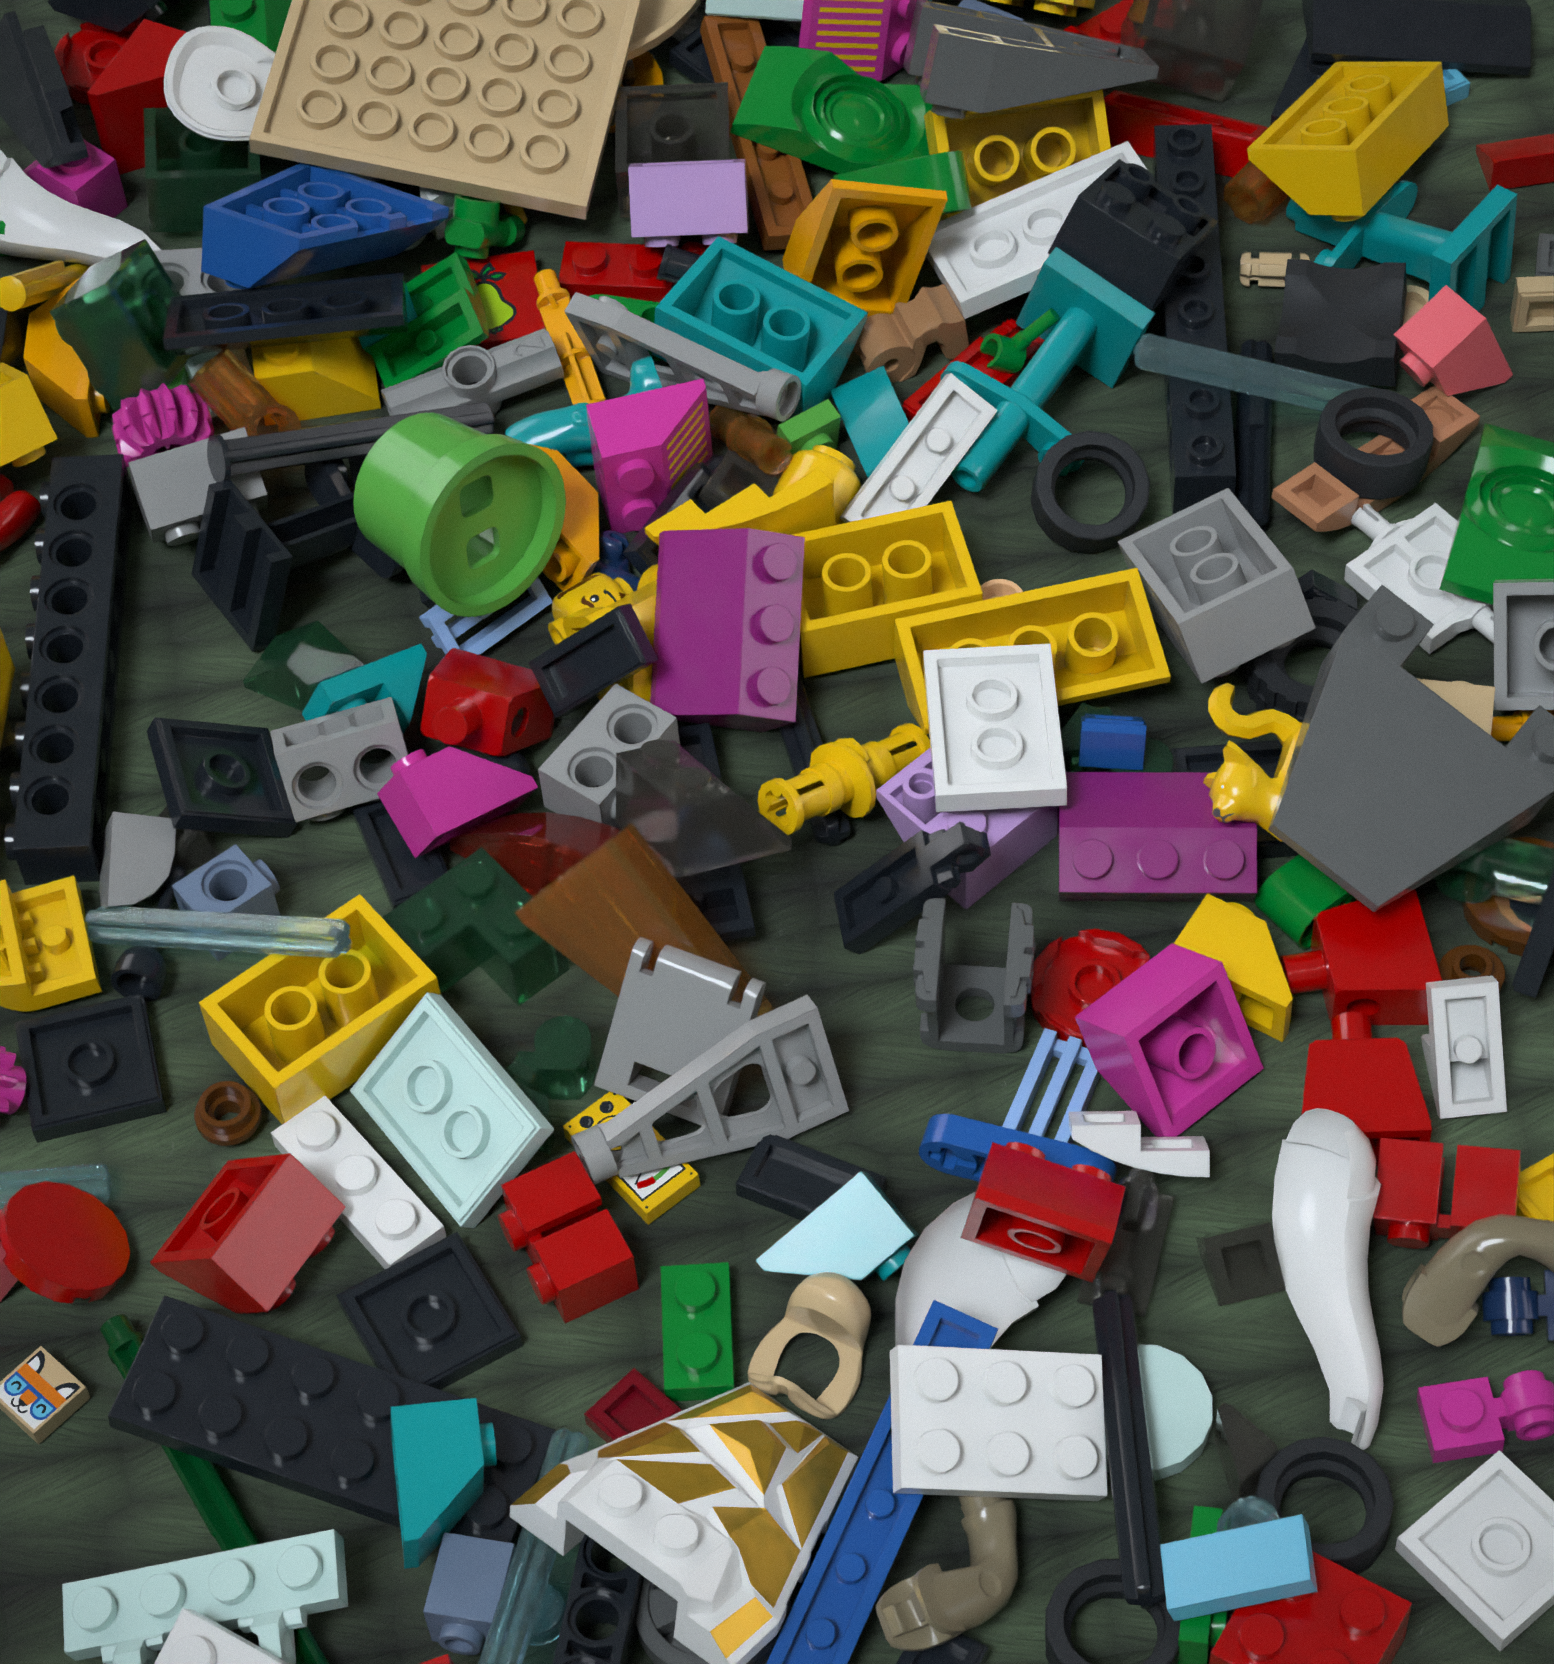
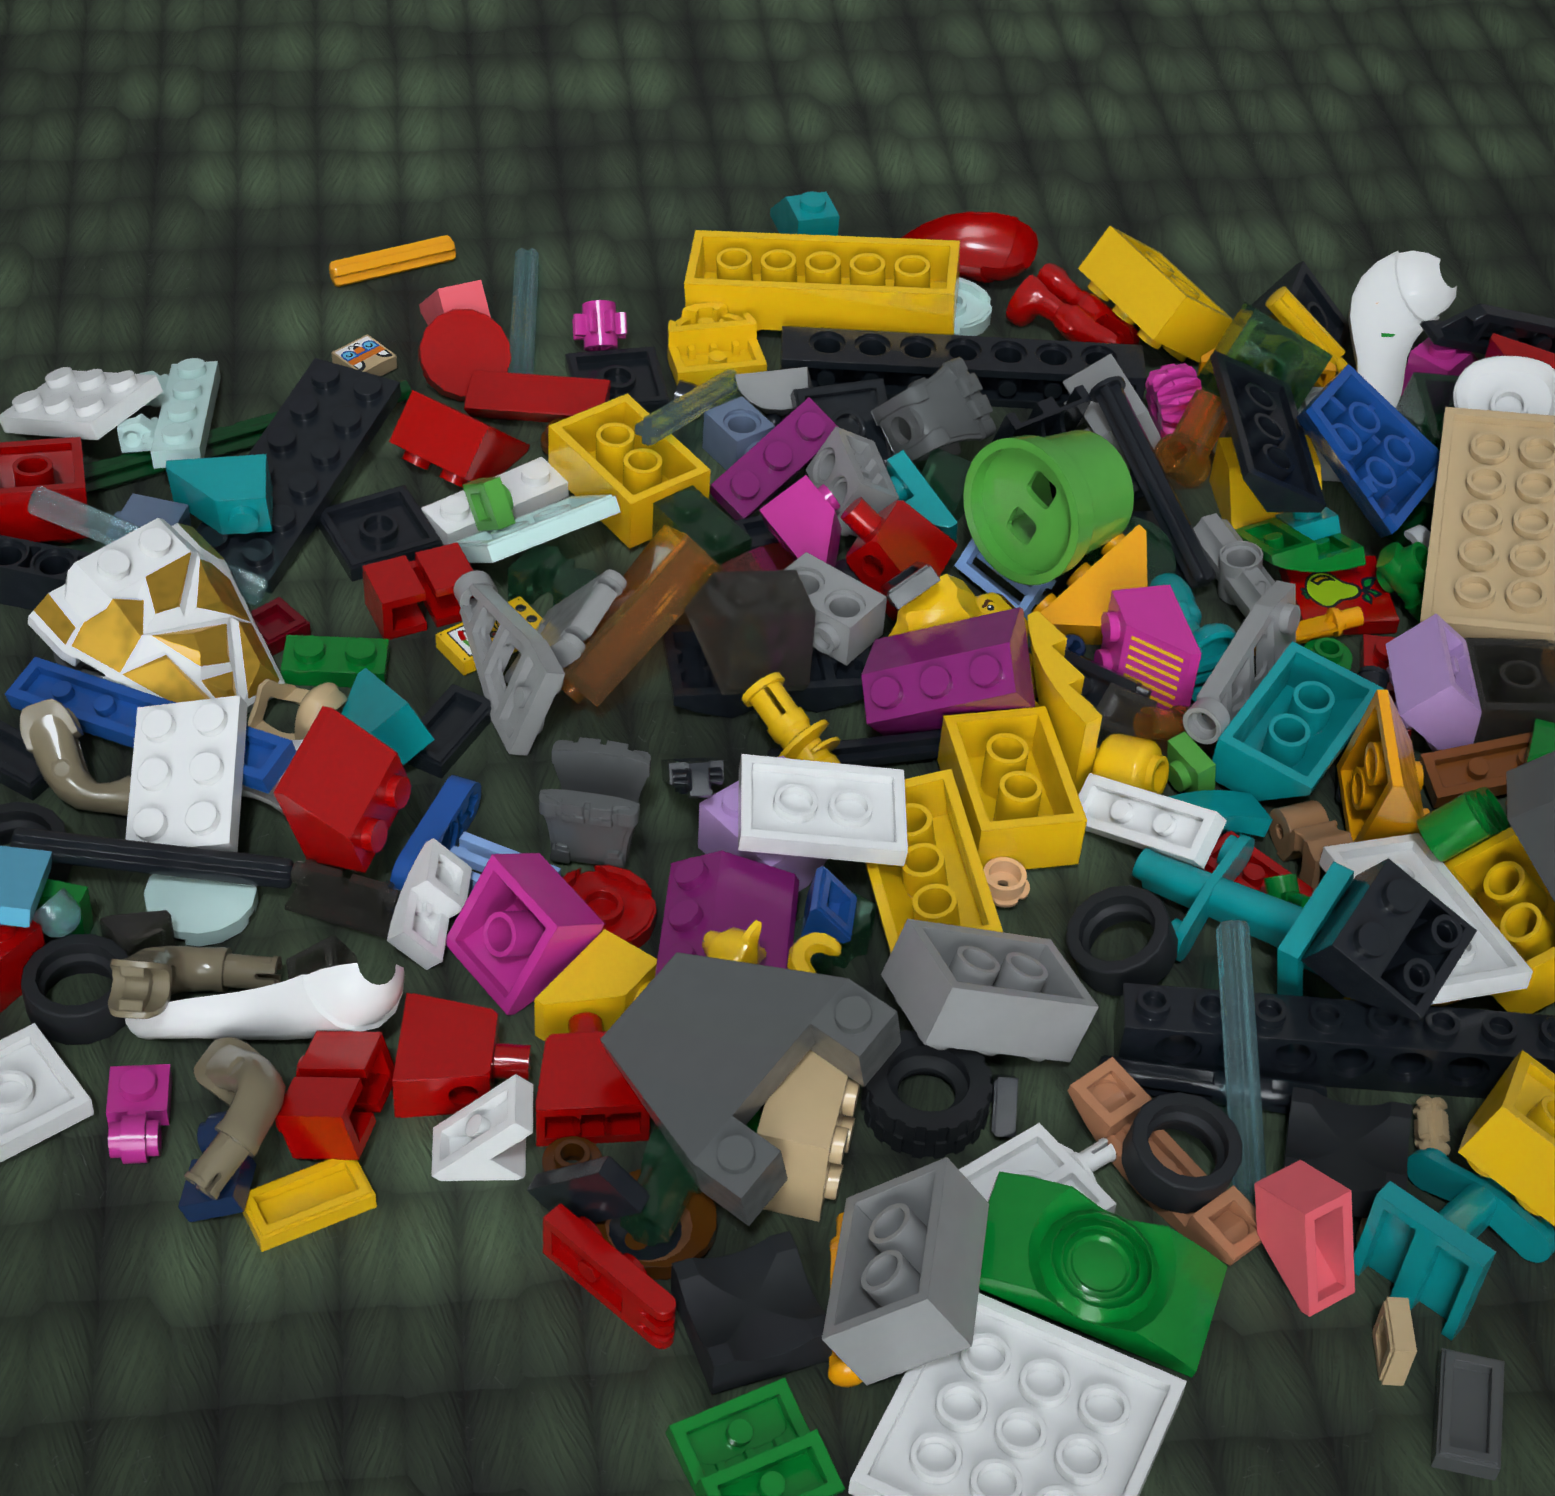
camera: 85 degrees right, 10 degrees down
none -> dark tan piece [108,946,282,1019]
none -> bright green plate [462,477,516,531]
none -> red slope [464,370,611,423]
none -> magenta plate [709,397,838,520]
none -> dark grey piece [870,357,996,464]

